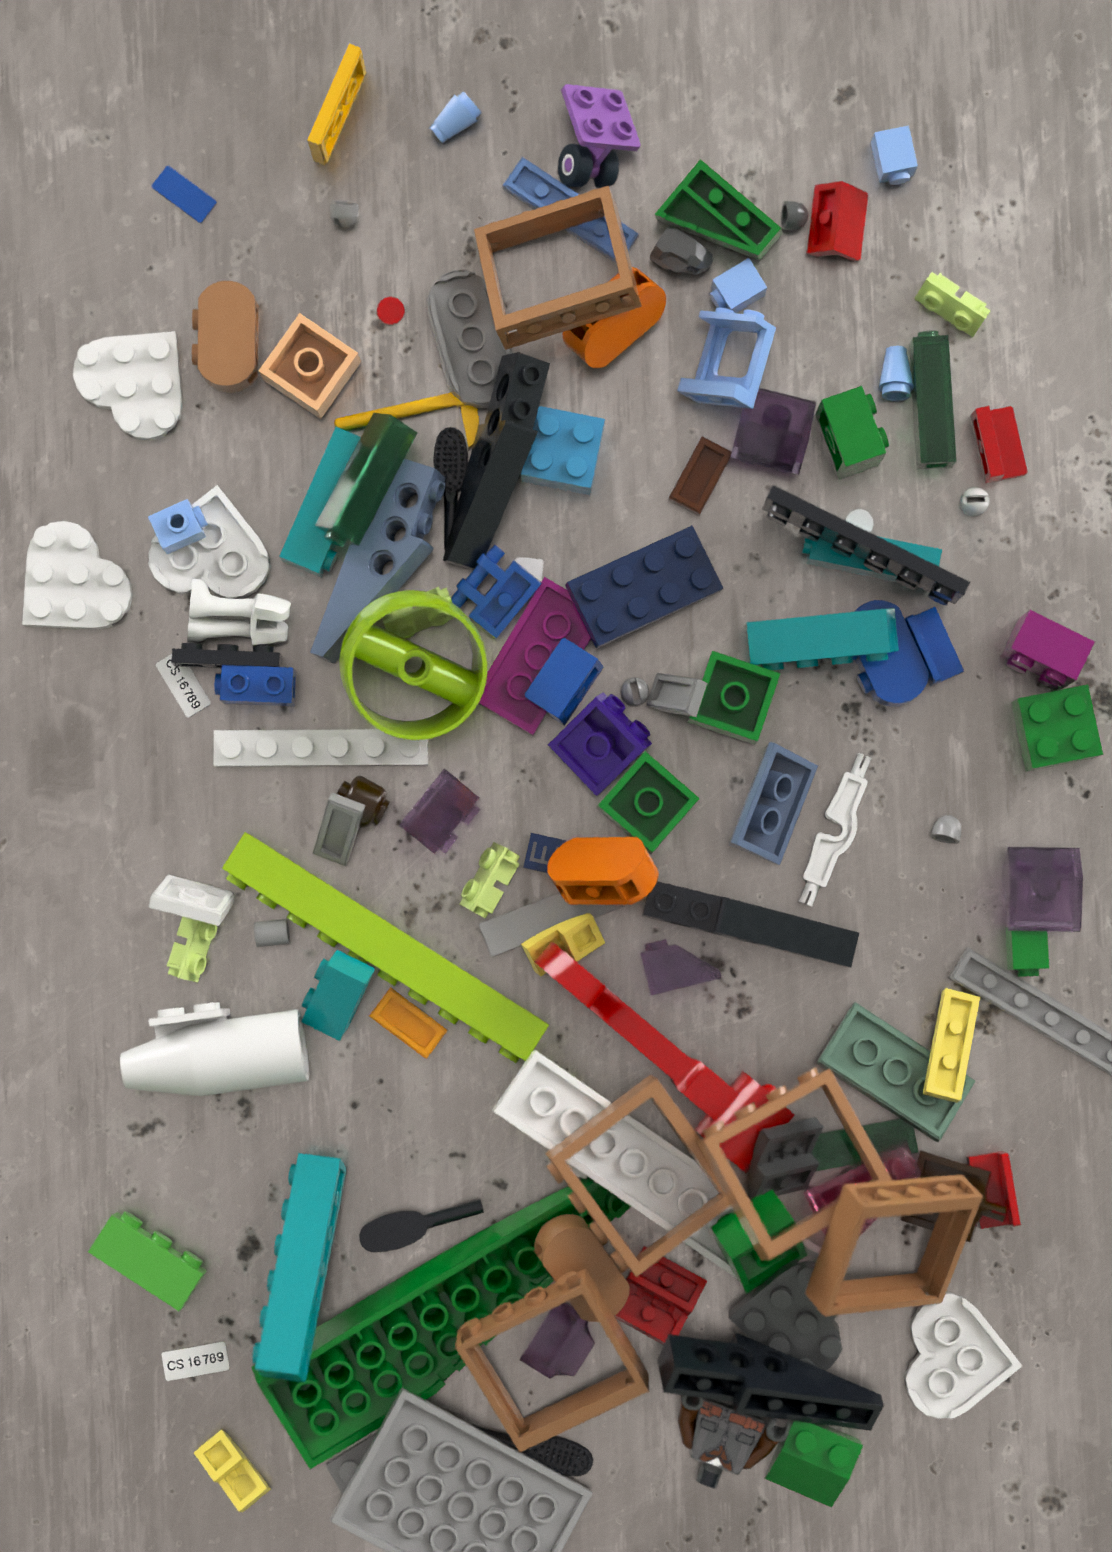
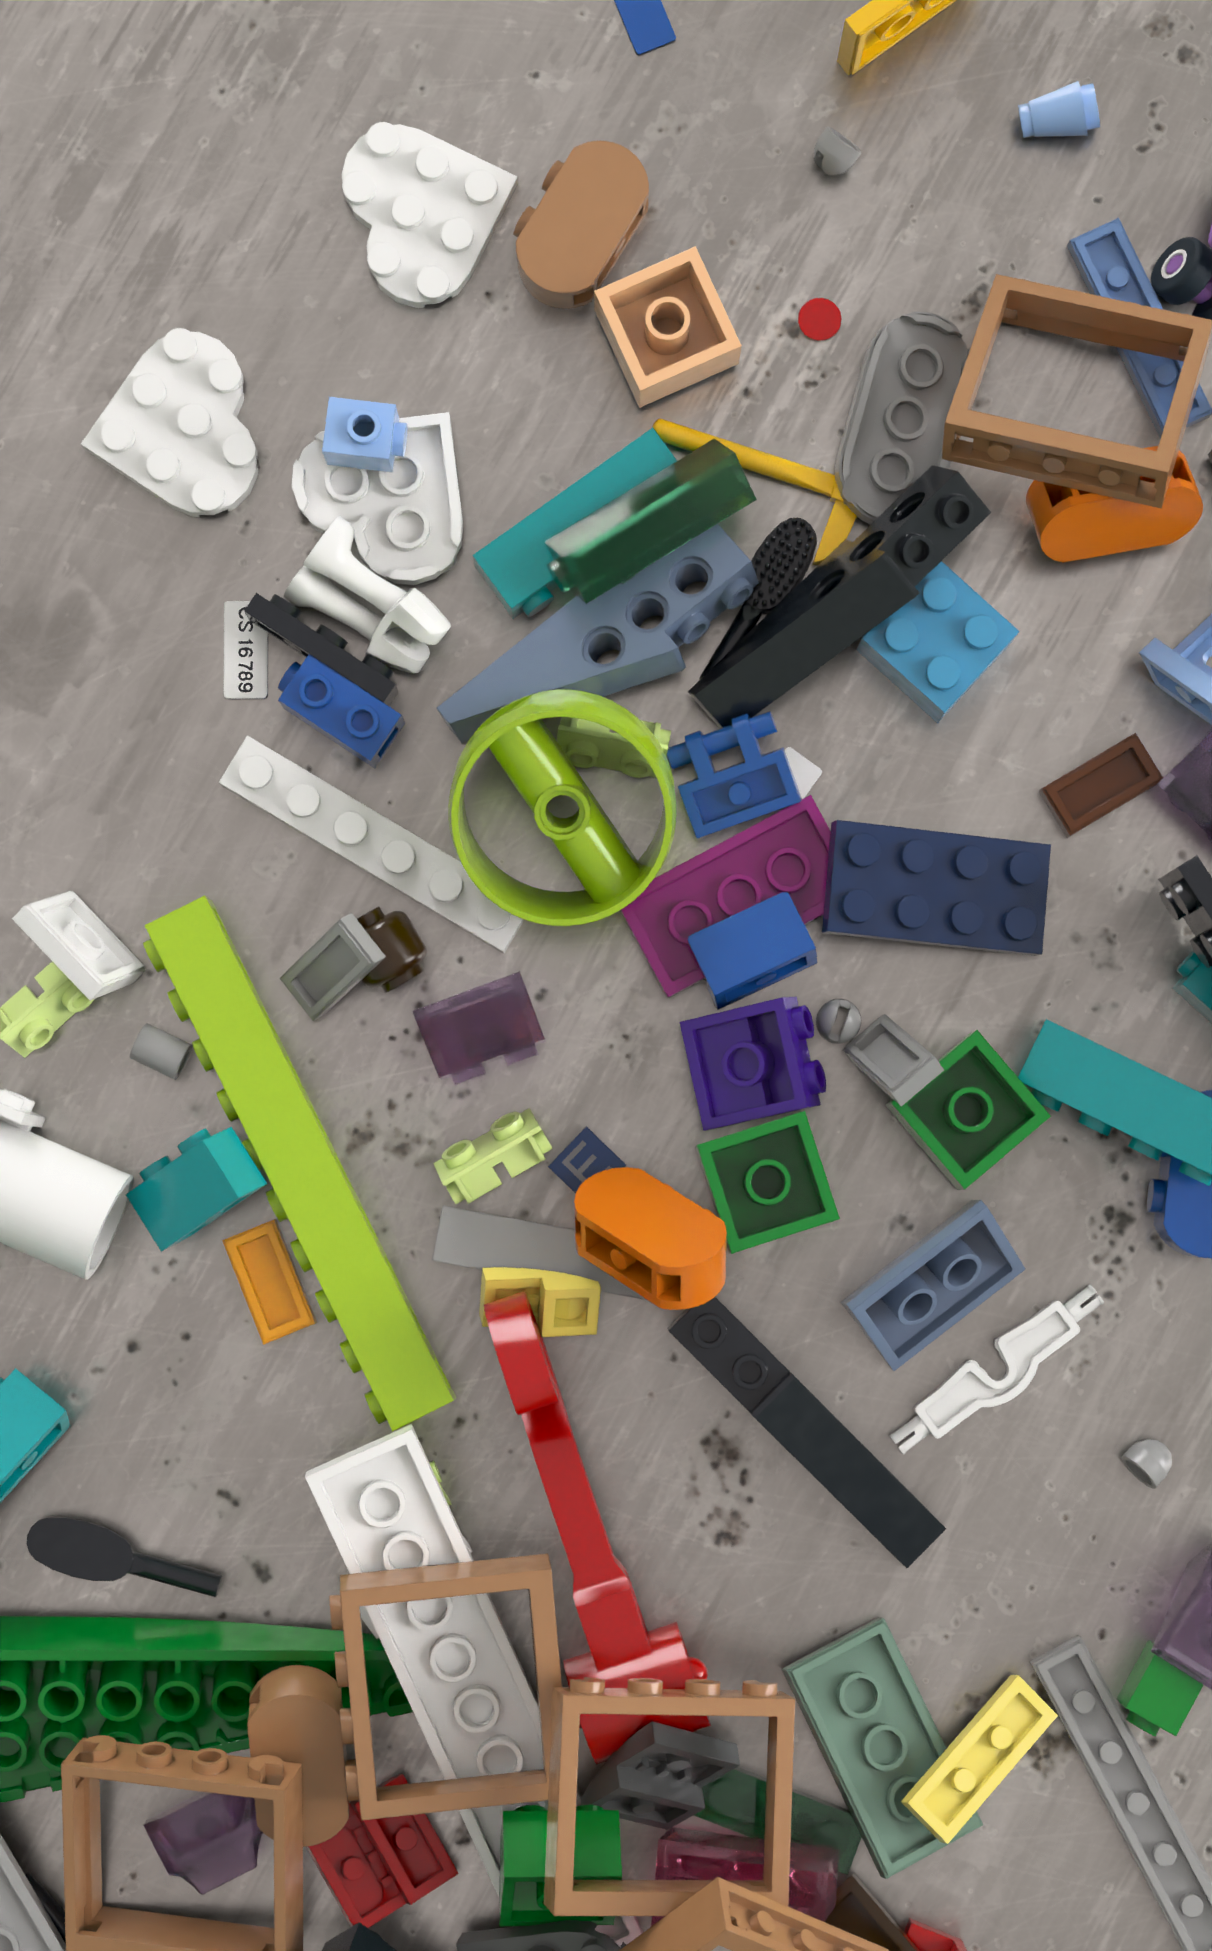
camera: 30 degrees right, 0 degrees up
clear purple slope [639,939,722,996] -> none

